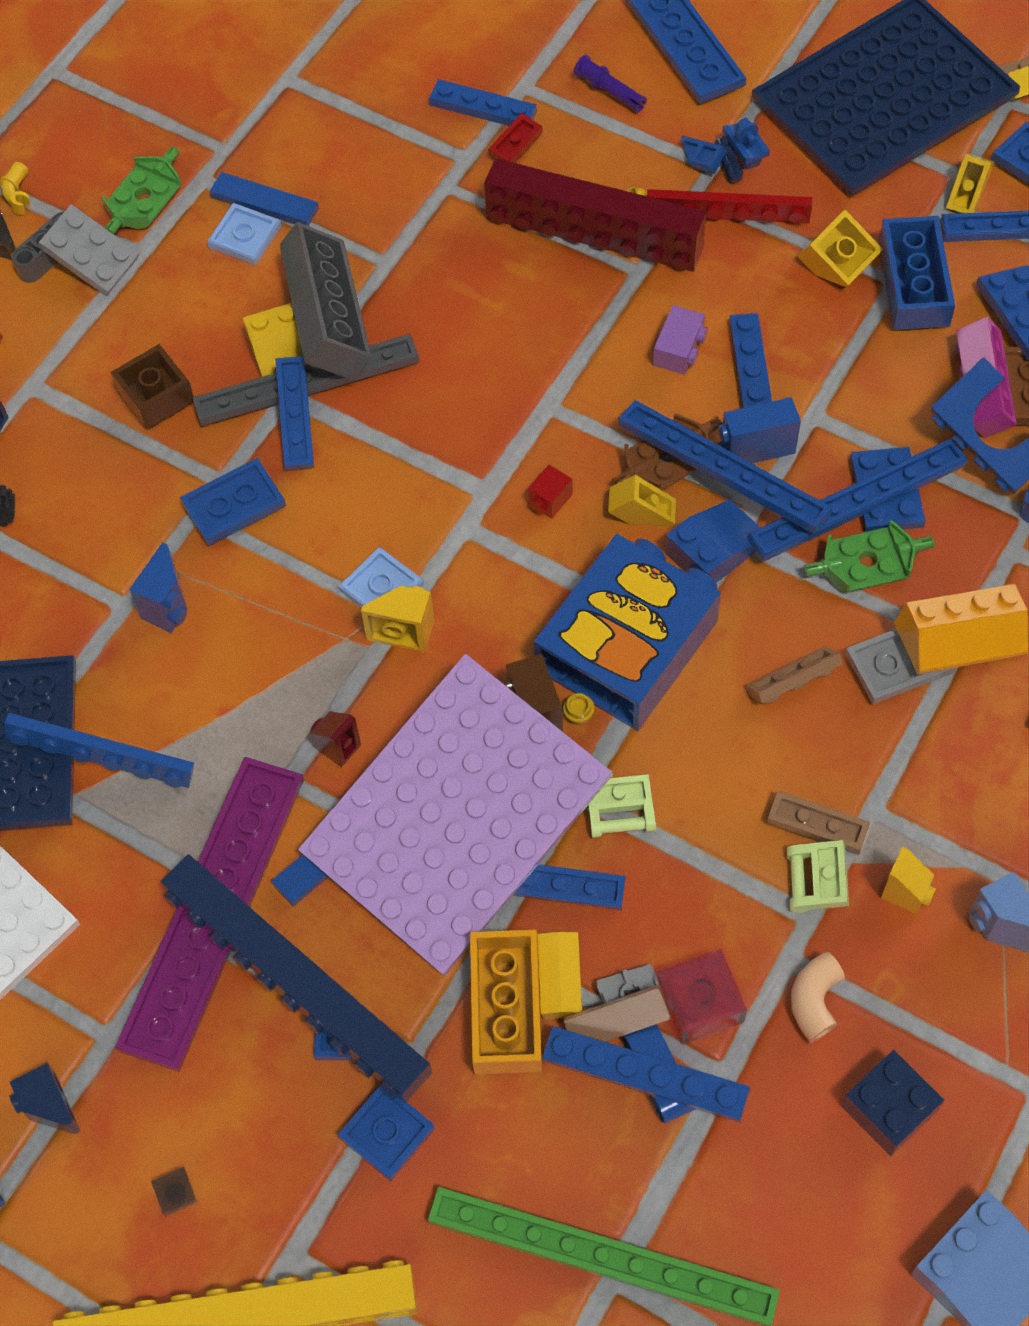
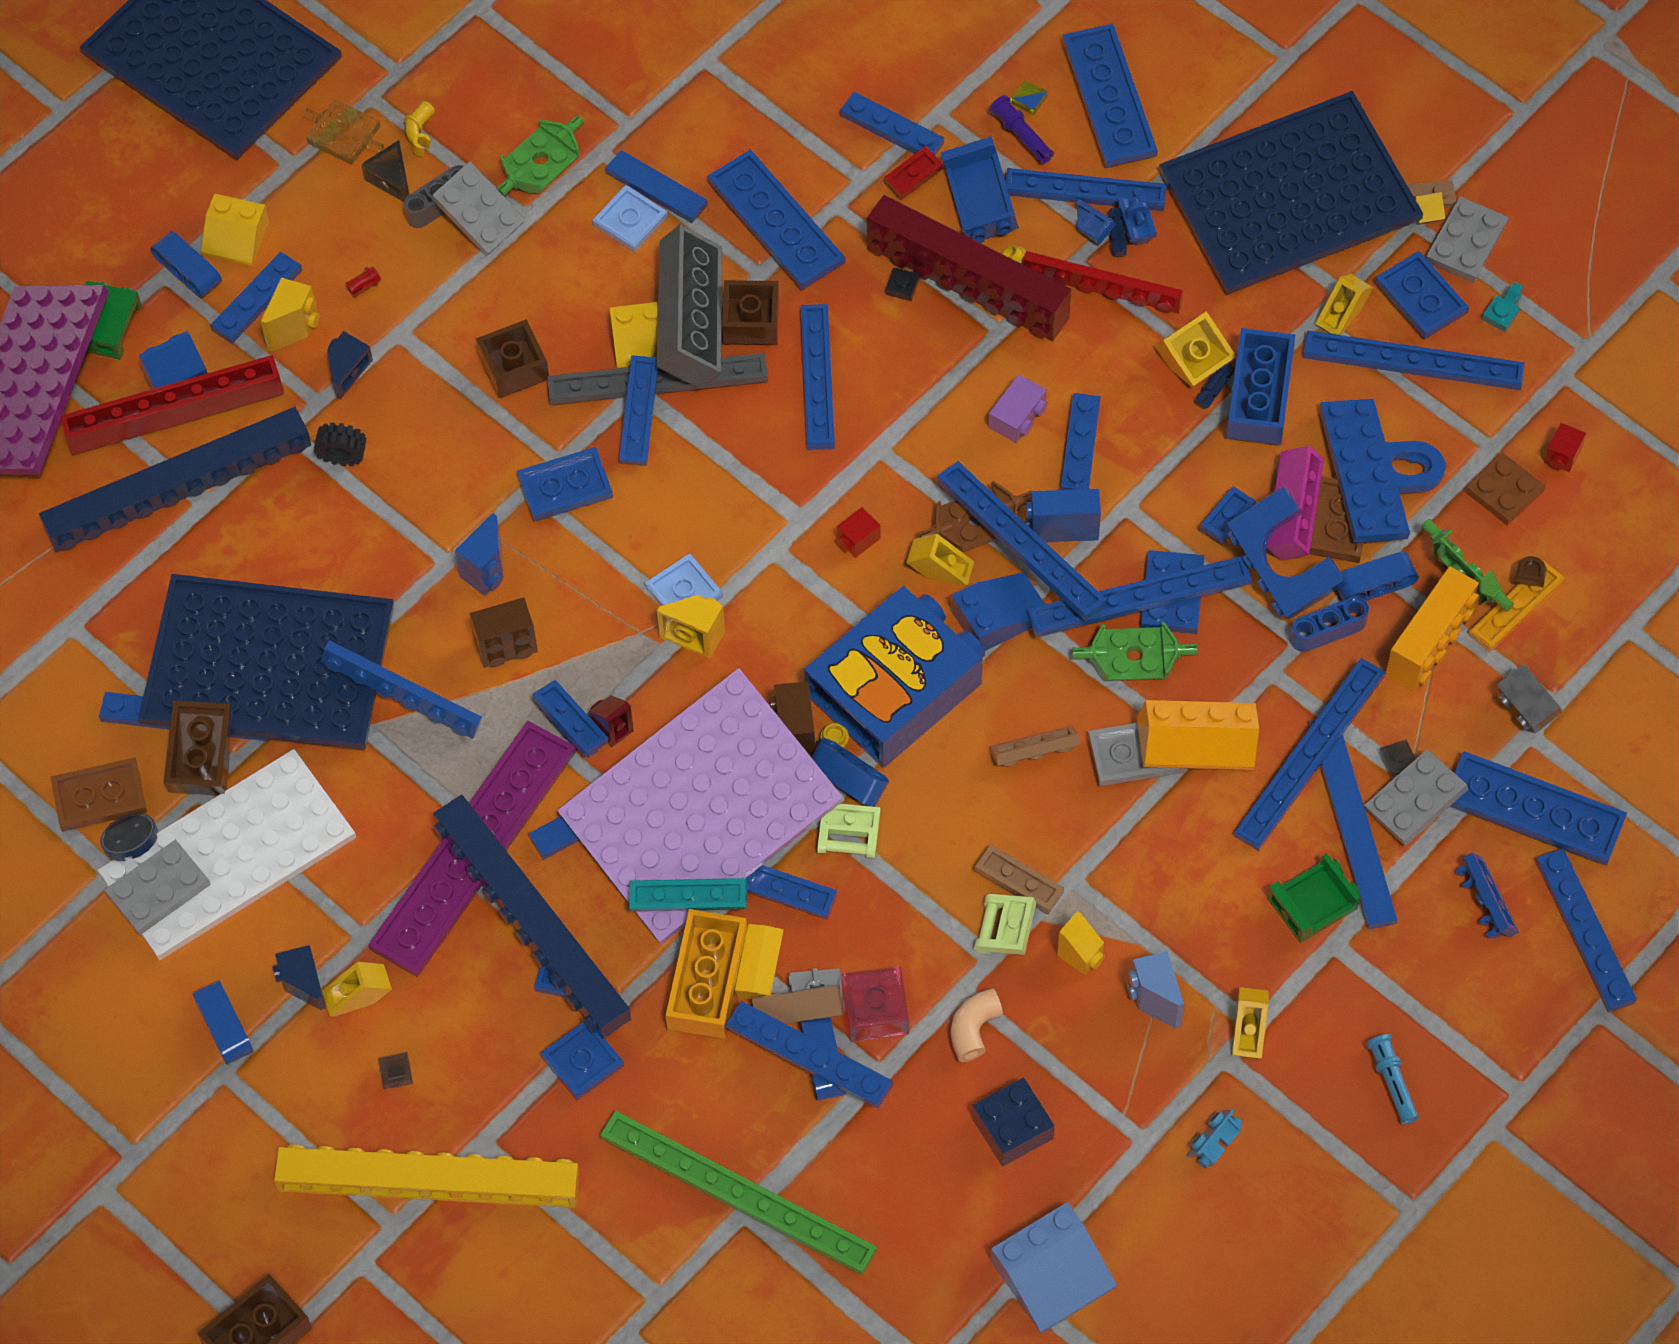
camera: 10 degrees right, 0 degrees up
none -> yellow slope [322,962,392,1017]
none -> reddish brown brick [470,597,538,668]
none -> blue plate [532,680,608,758]
none -> teal plate [629,878,748,911]
none -> blue plate [707,149,845,290]
none -> reddish brown brick [722,280,779,345]
none -> blue tile [801,304,835,450]
none -> blue beam [811,738,889,807]
none -> black plate [886,267,920,302]
none -> blue panel [941,136,1019,243]
none -> blue tile [1006,168,1167,211]
none -> clear neon green tile [1011,80,1048,115]
none -> dark blue axle [1195,363,1234,409]
none -> blue plate [1200,486,1256,545]

